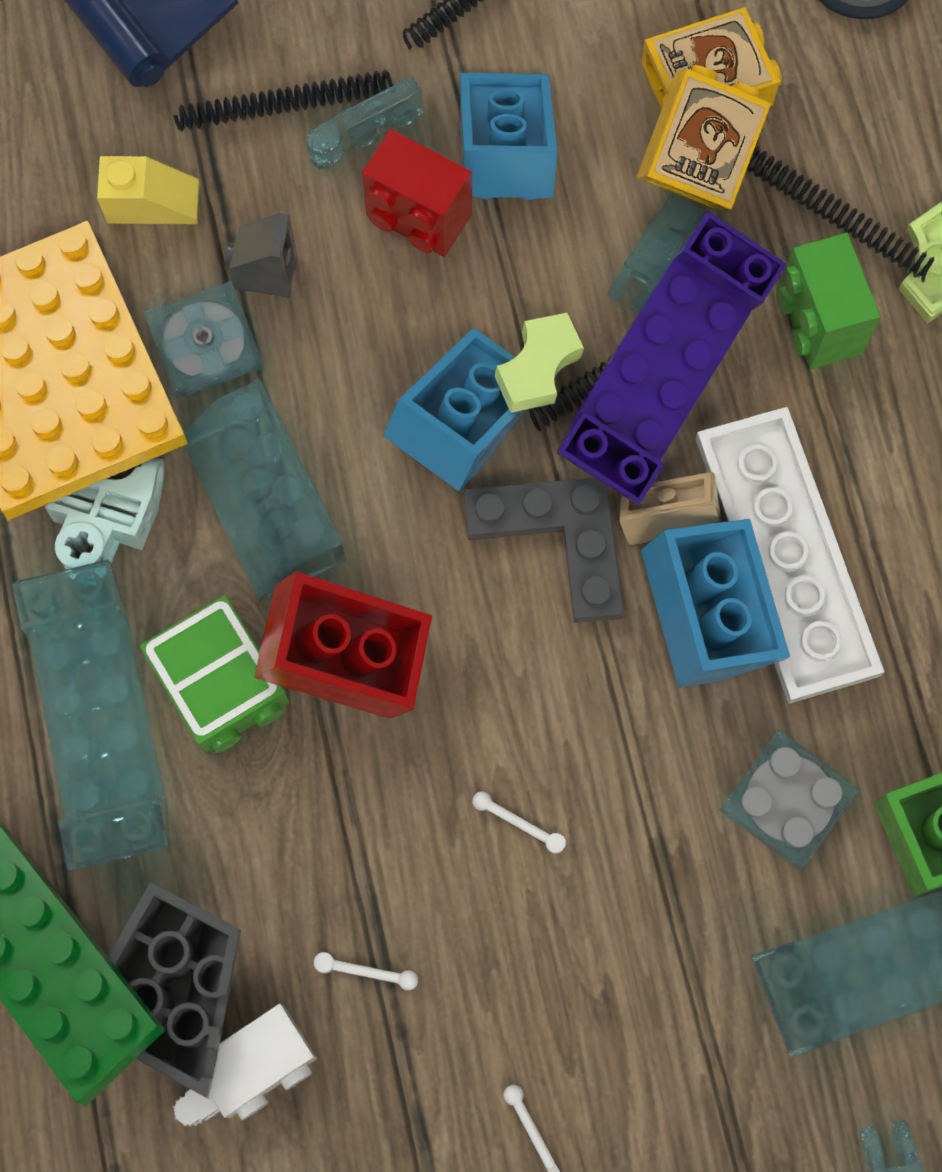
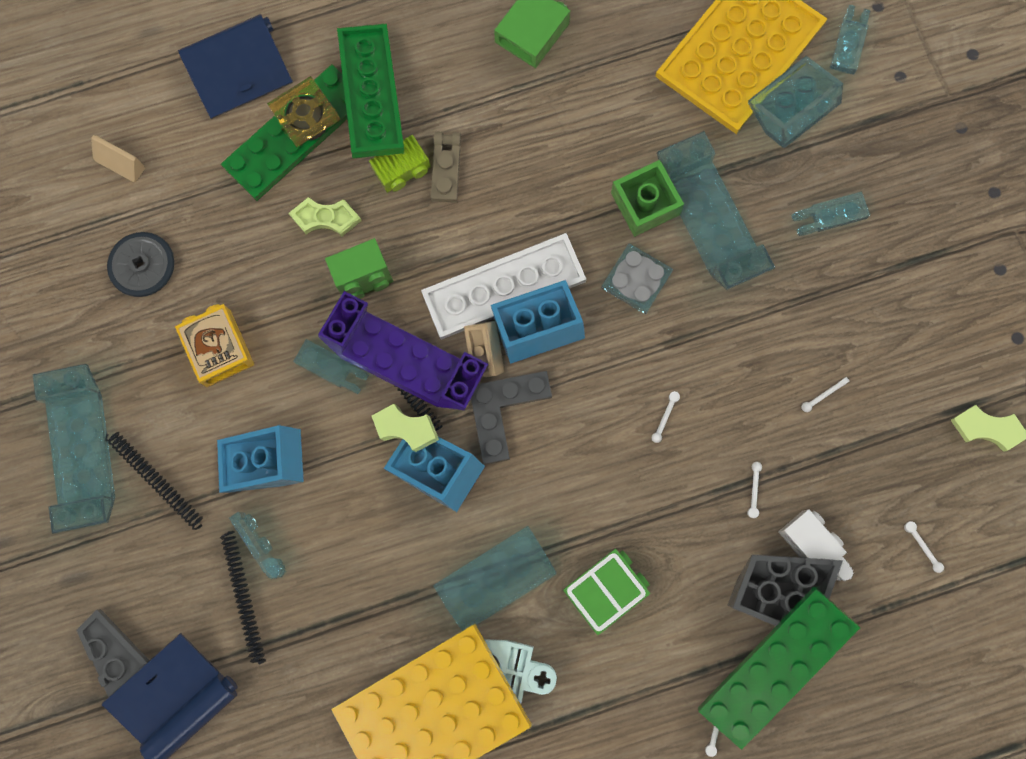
camera: 90 degrees left, 5 degrees up
clear light blue slope [12,559,170,872] -> none
light yellow slope [97,156,200,224] -> none
clear light blue piece [144,281,264,399] -> none
dark grey slope [224,213,298,298] -> none
red brick [254,571,433,719] -> none
red brick [362,129,472,258] -> none
brick [636,65,771,211] -> none
black piece [747,146,935,283] -> none

